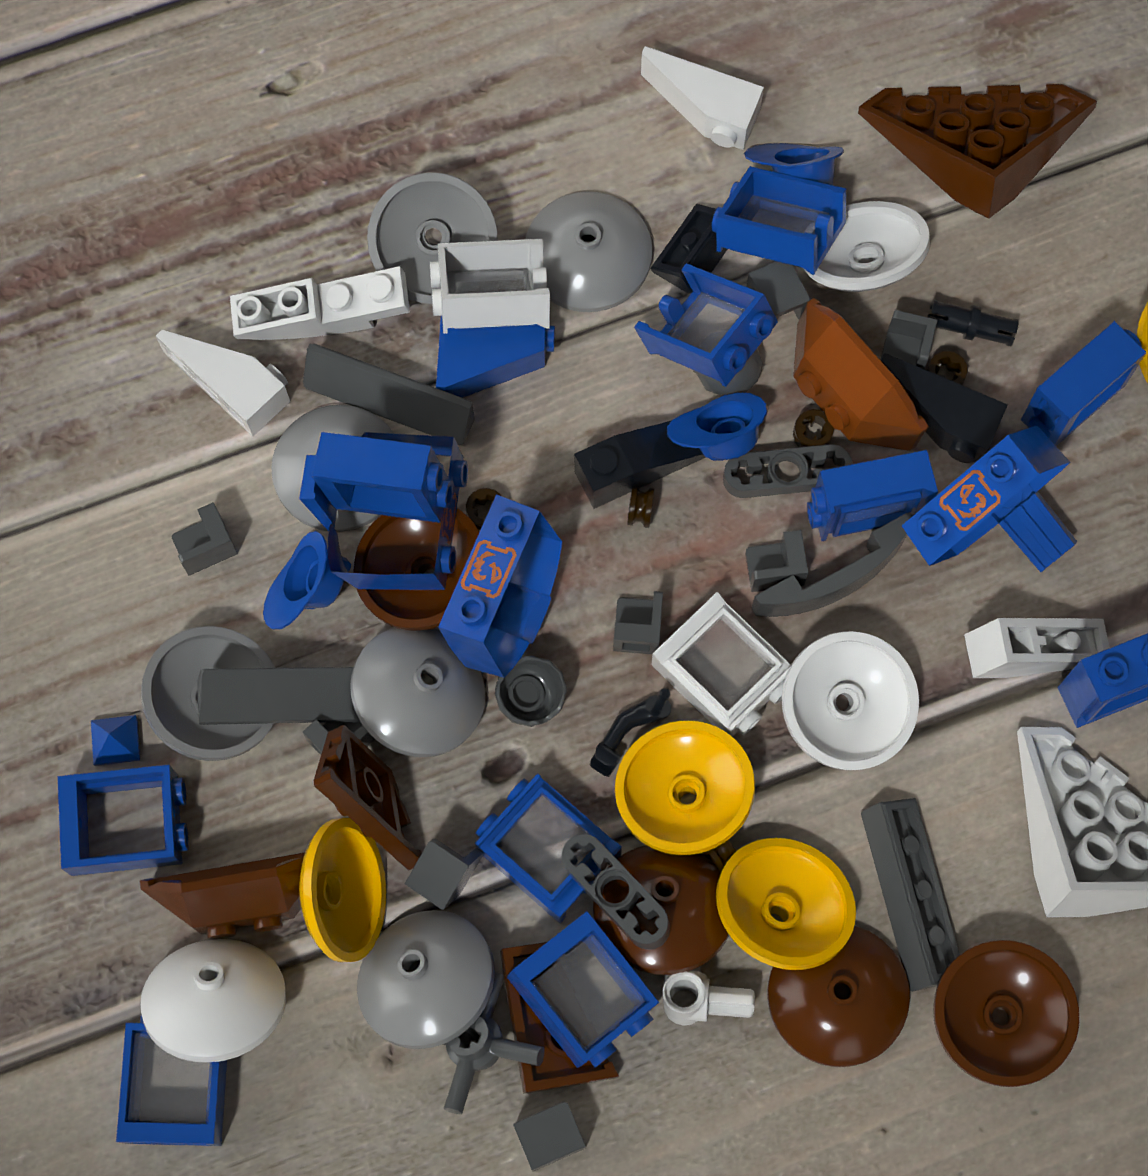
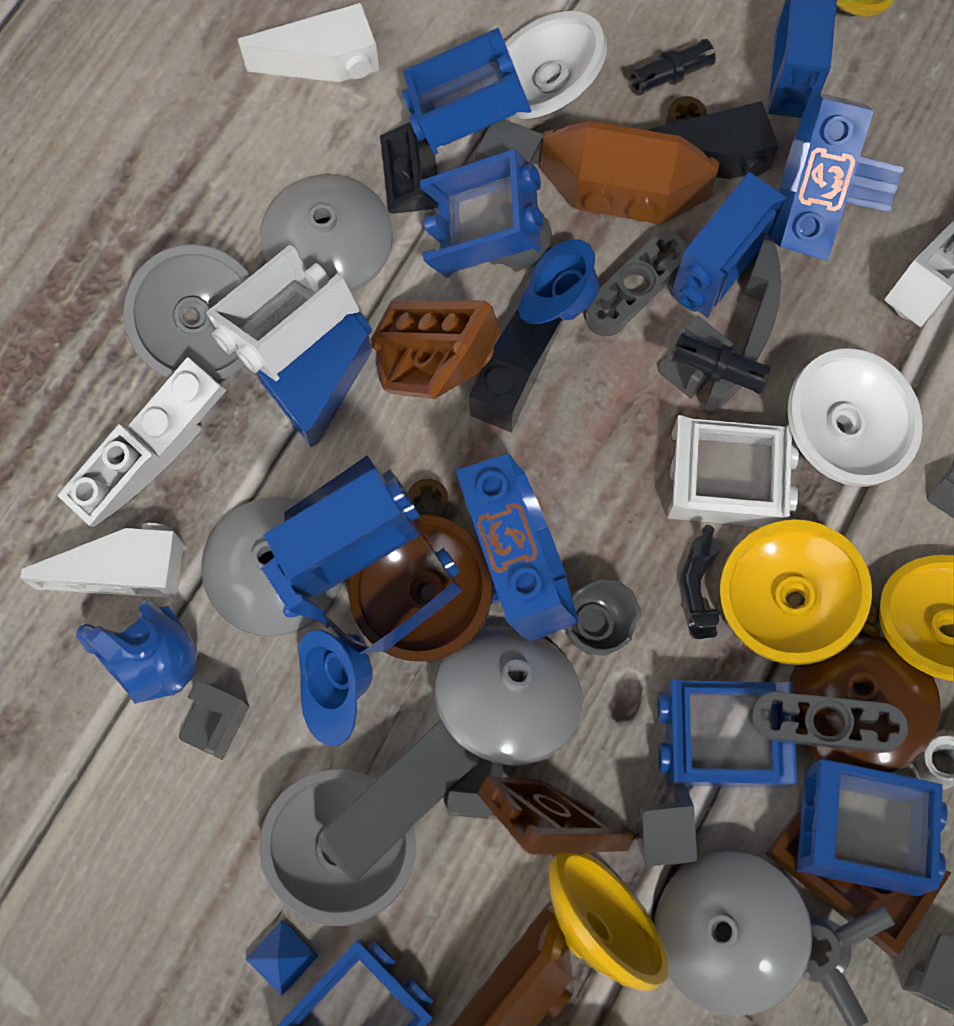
camera: 40 degrees left, 0 degrees up
dark grey slope [303,343,475,445] -> none
dark grey panel [613,591,663,654] -> none
dark brown bush [627,486,655,528] -> none
blue piece [744,143,844,185] -> none
dark brown bush [793,409,834,448] -> none
dark grey panel [880,310,937,369] -> none
none -> blue helmet [76,598,198,704]
none -> dark orange wedge [370,300,501,399]
none -> black pin [670,332,771,394]

